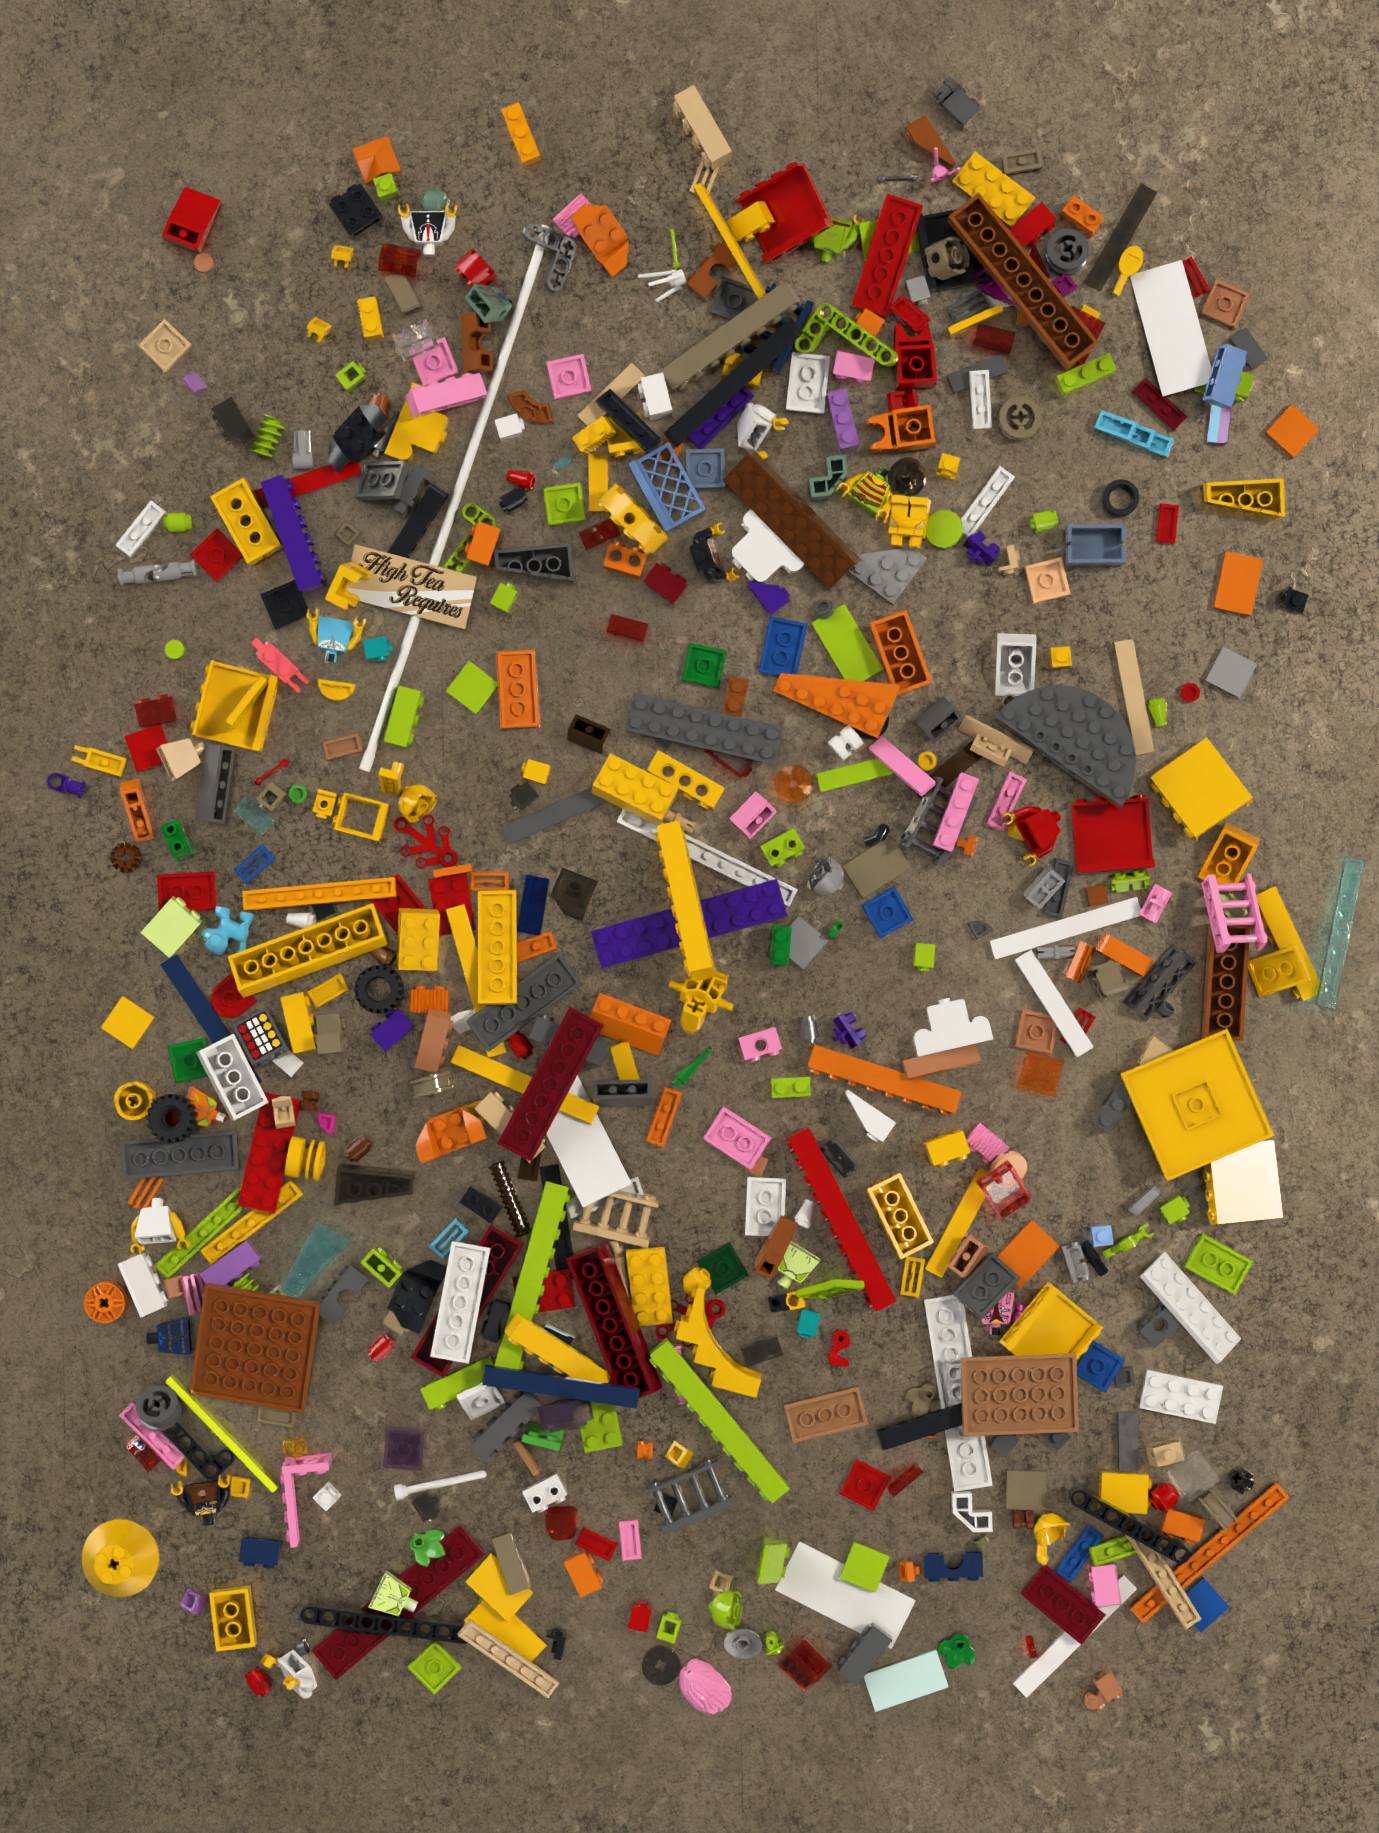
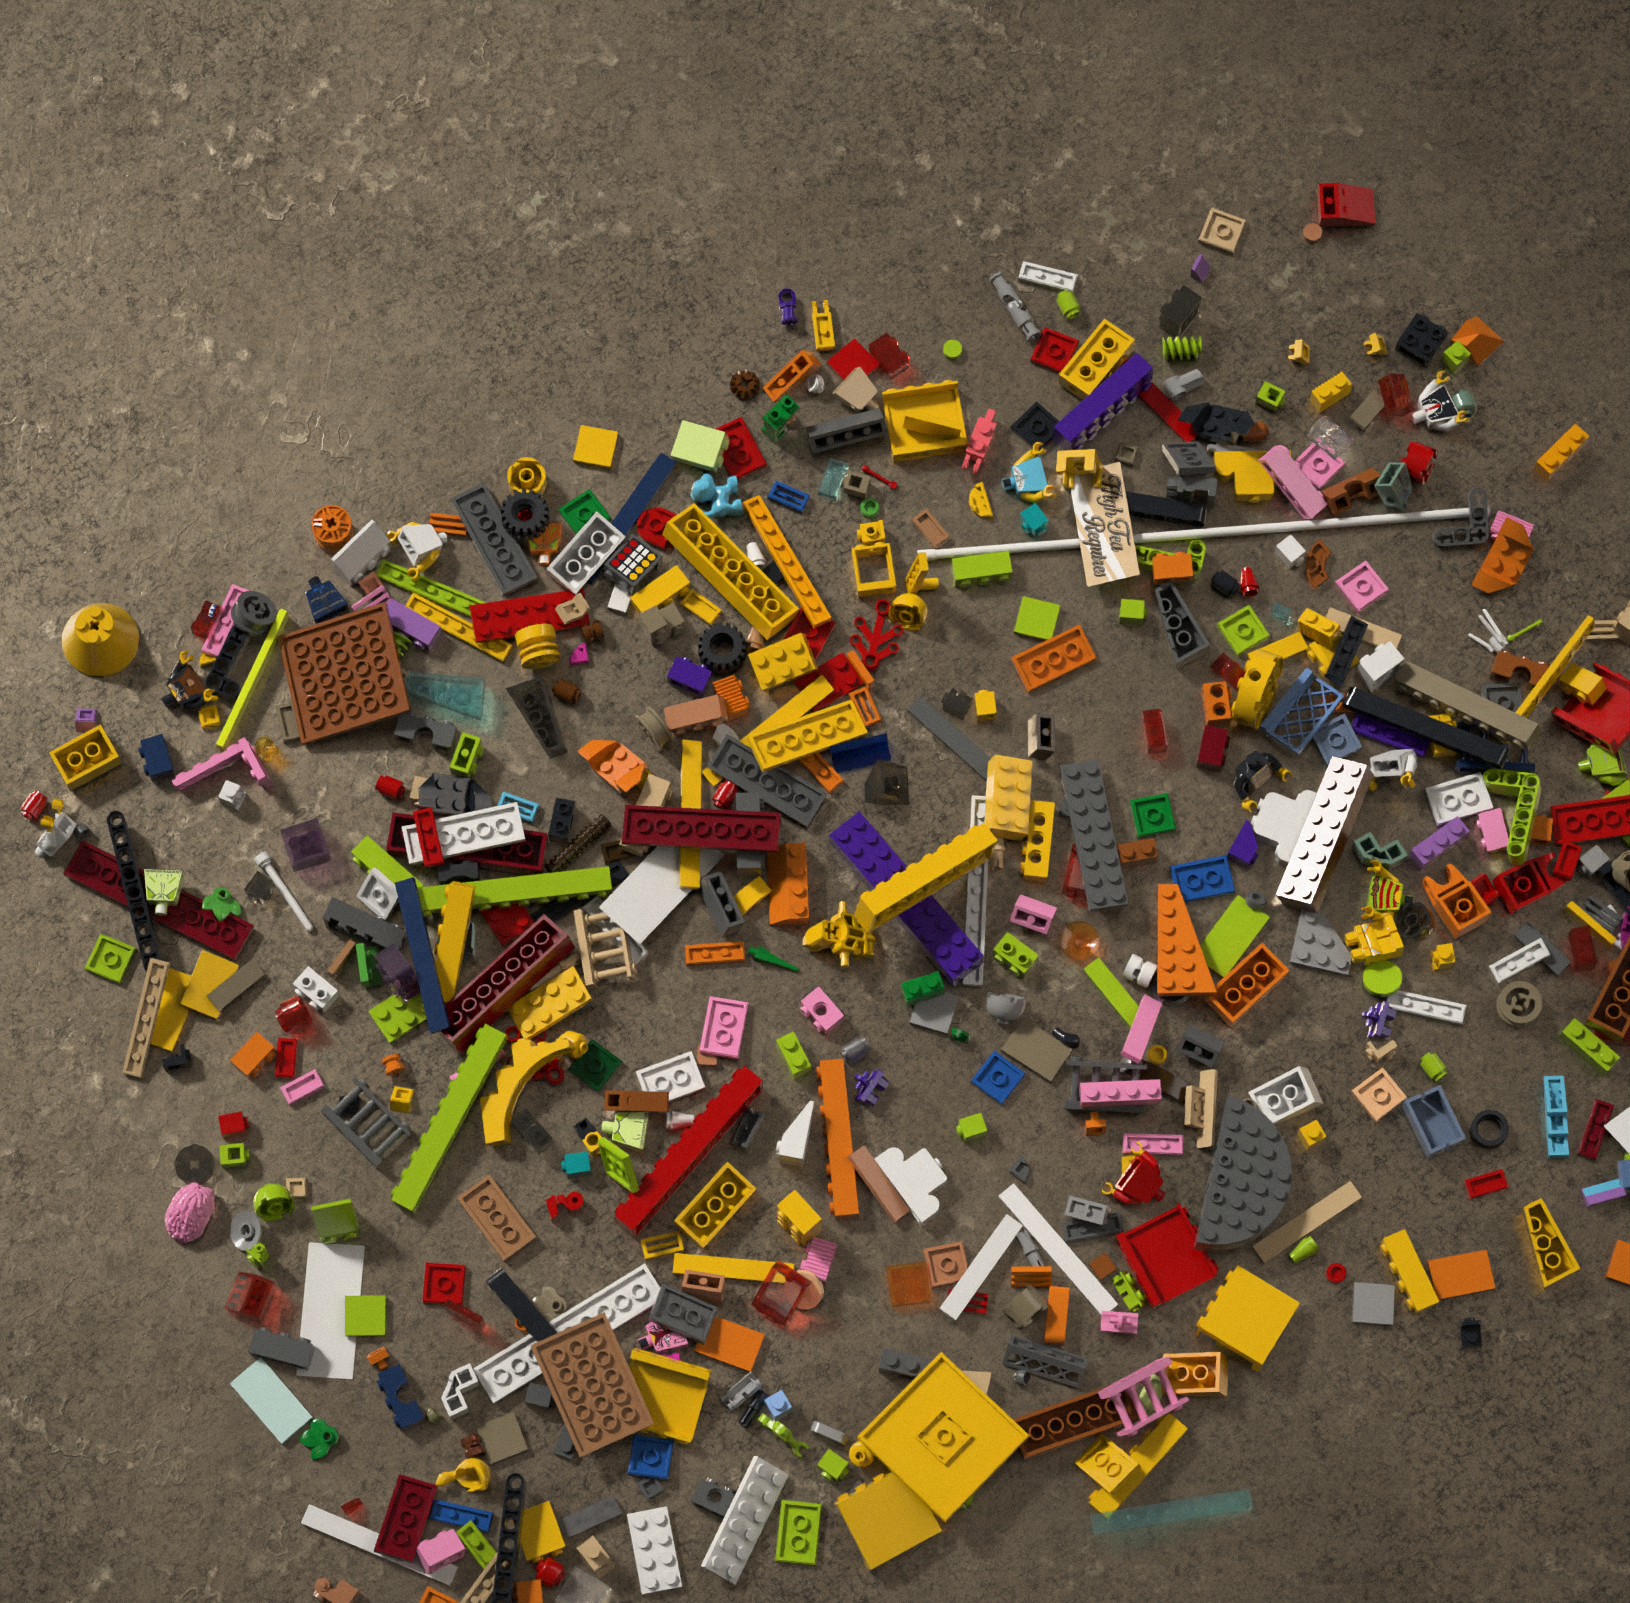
camera: 70 degrees right, 15 degrees down
none -> red tile [413,807,444,868]
none -> white tile [806,373,825,394]
none -> yellow head [849,1441,877,1467]
none -> yellow brick [1380,1229,1439,1315]

